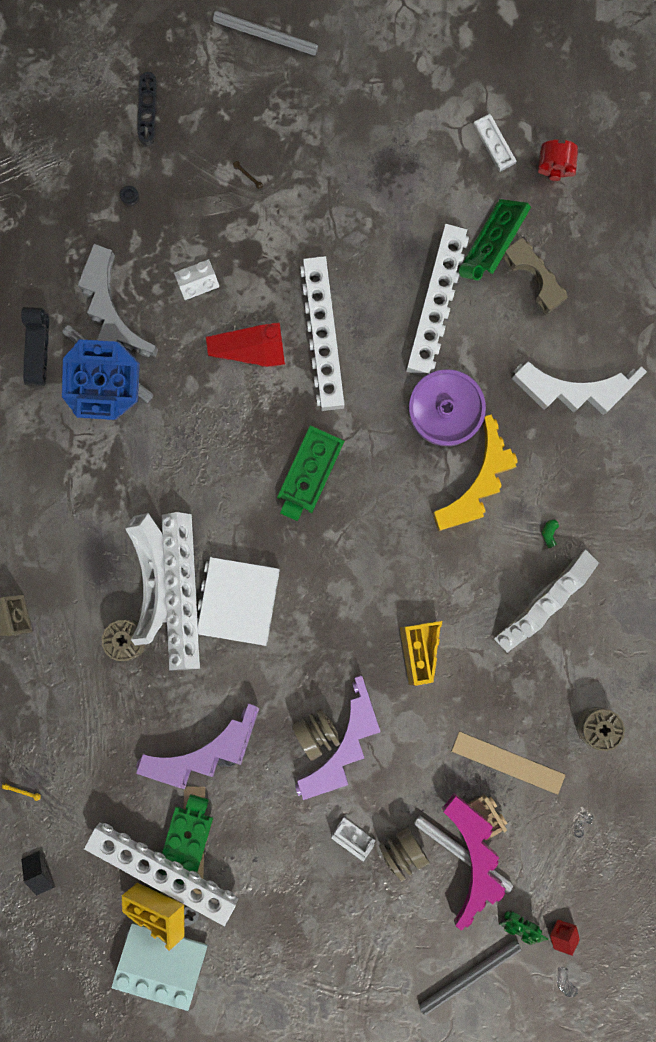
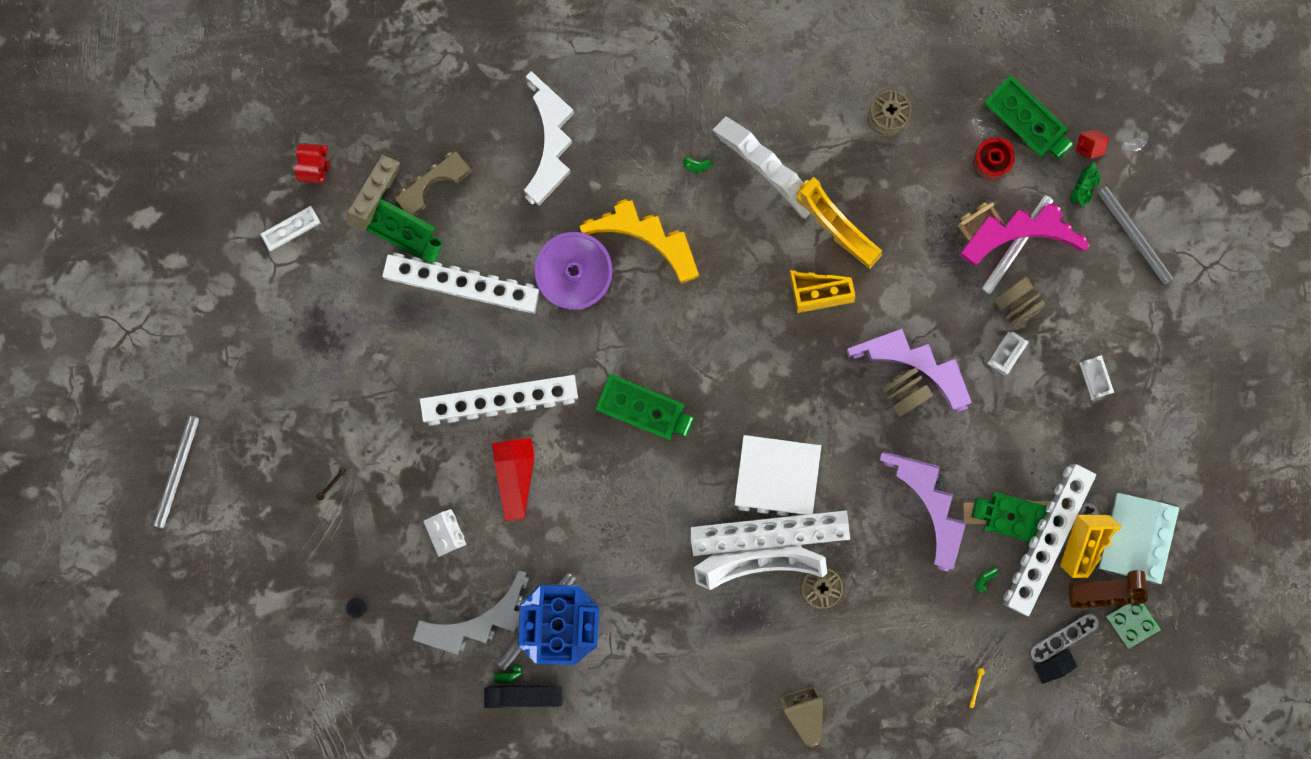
camera: 90 degrees left, 0 degrees up
black beam [138,72,157,146] -> none
tan sticker [452,732,565,795] -> none
none -> dark tan arch [347,155,400,232]
none -> green arm [494,665,523,683]
none -> yellow arch [796,177,882,269]
none -> red brick [973,137,1015,180]
none -> green arm [974,567,999,594]
none -> green hinge [983,75,1073,160]
none -> light grey beam [1029,614,1098,662]
none -> reddish brown beam [1069,570,1148,608]
none -> white hinge [1079,355,1114,400]
none -> green hinge [1106,603,1161,649]

